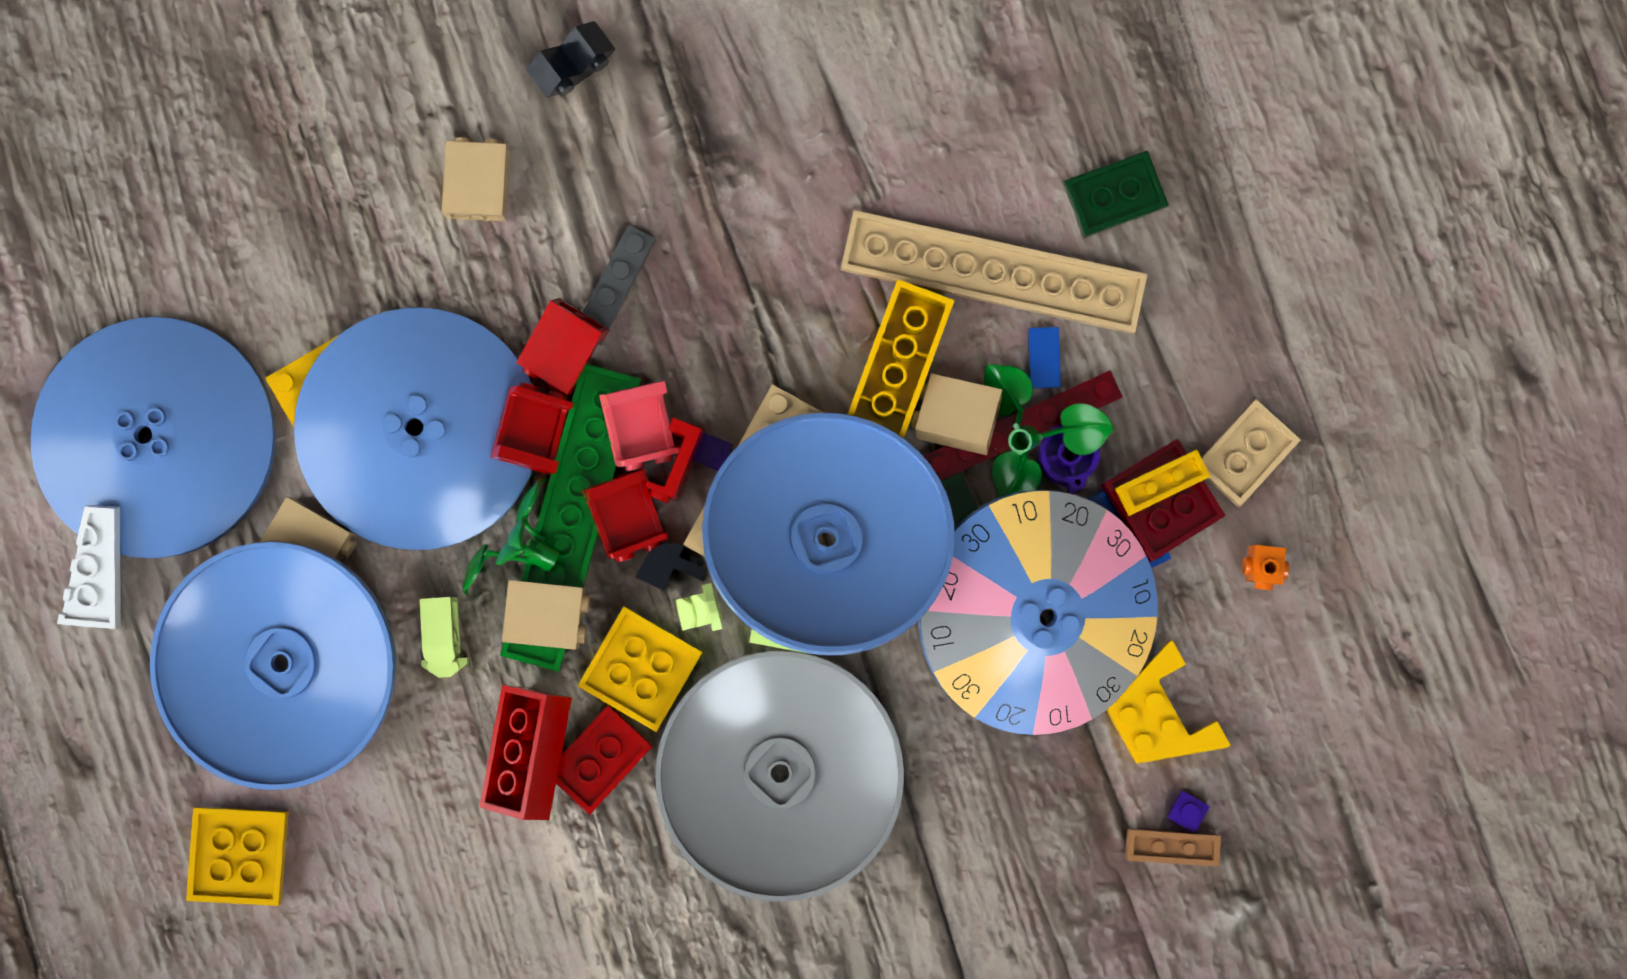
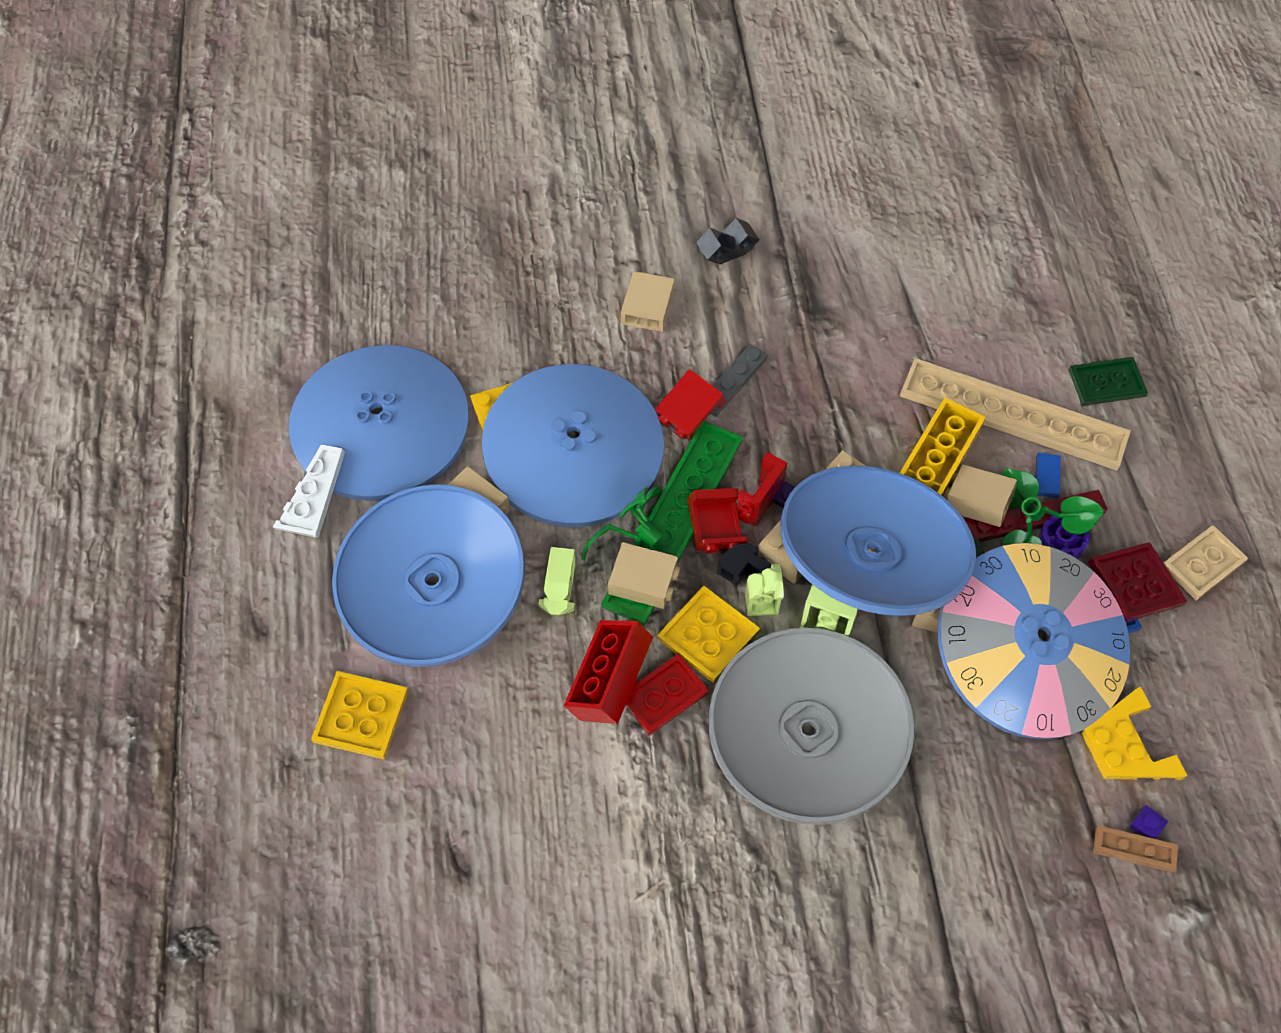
camera: 15 degrees right, 25 degrees down
red panel [490,383,574,474] -> none
coral panel [599,381,680,471] -> none
yellow plate [1115,449,1211,516] -> none
orange brick [1242,545,1289,590] -> none

